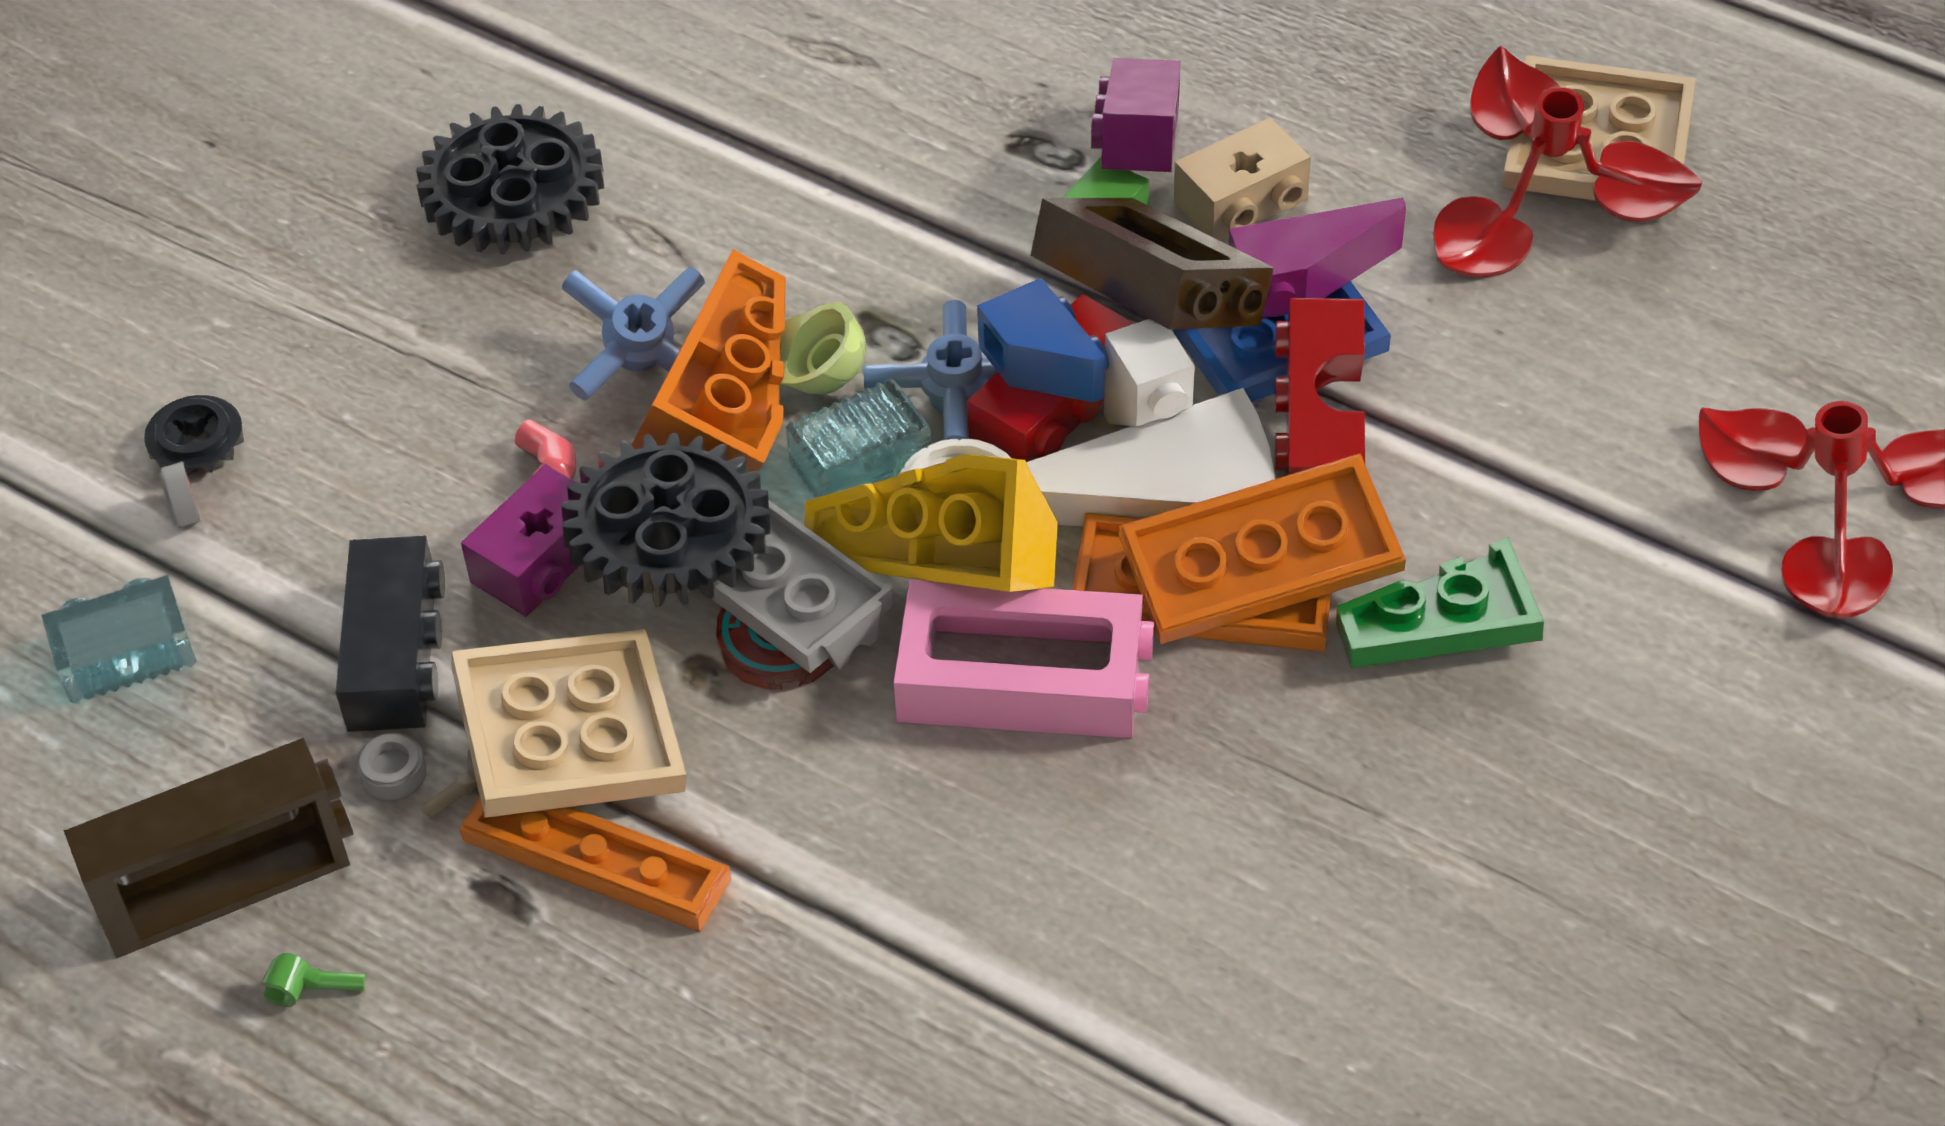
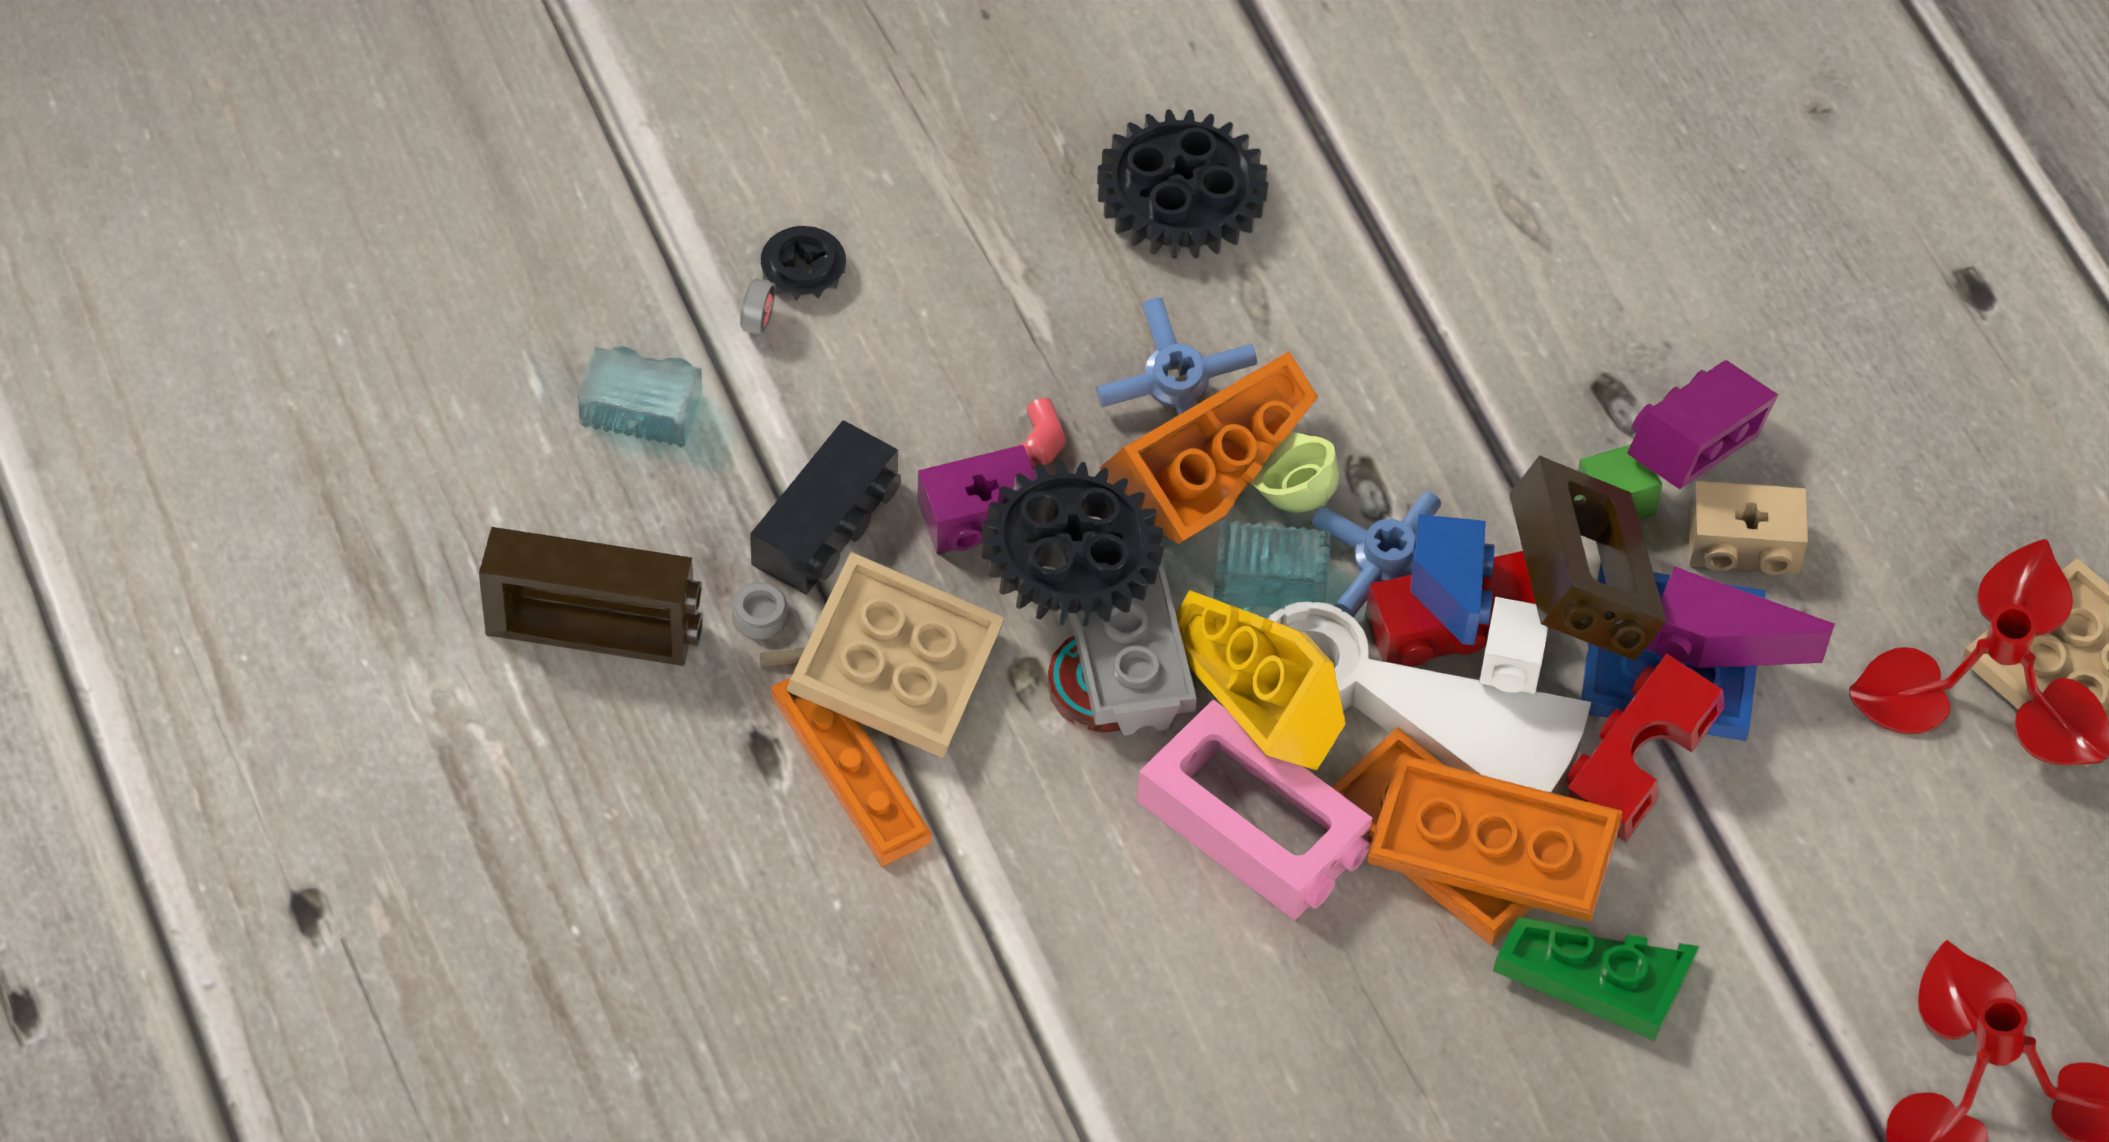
camera: 30 degrees right, 5 degrees up
bright green hand [262,953,366,1007] -> none

